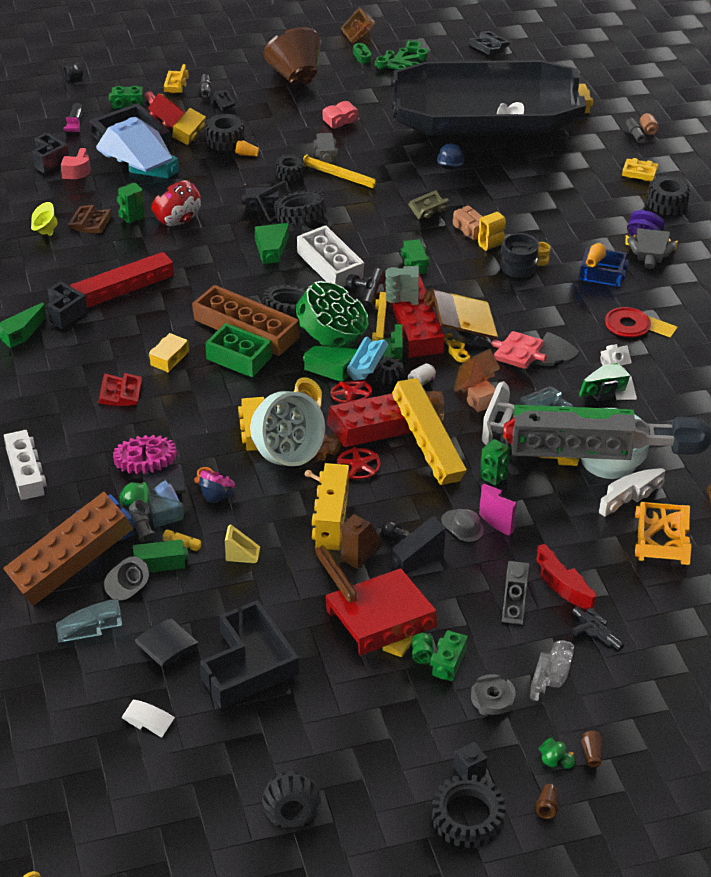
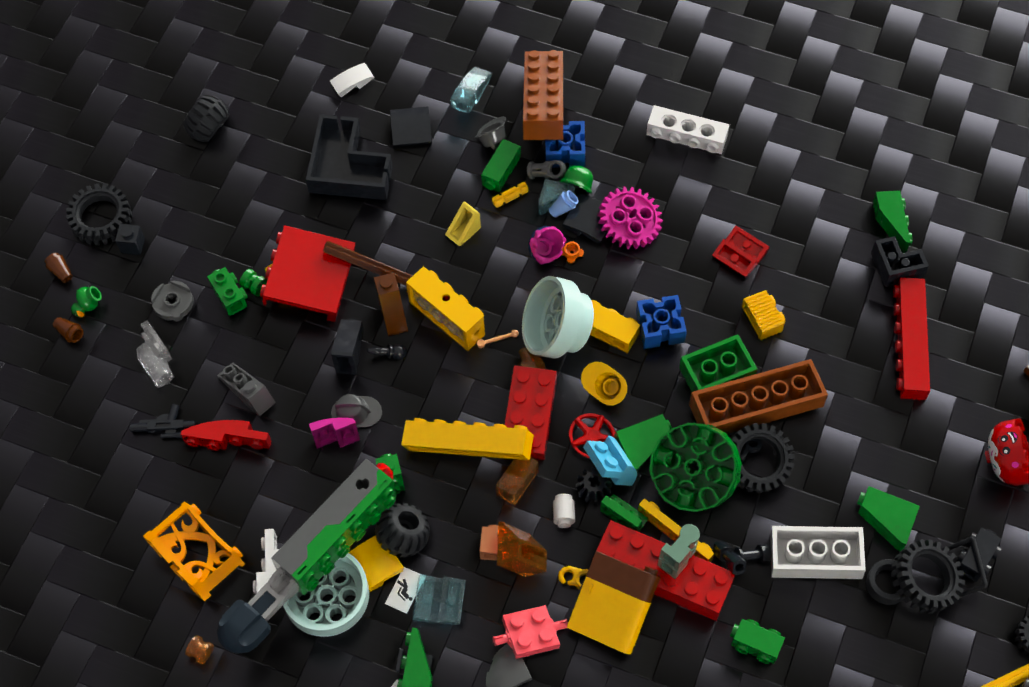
camera: 130 degrees right, 20 degrees up
red wheel [337,446,381,479] -> none
white piece [482,381,514,445] -> none
none -> blue brick [636,295,687,349]

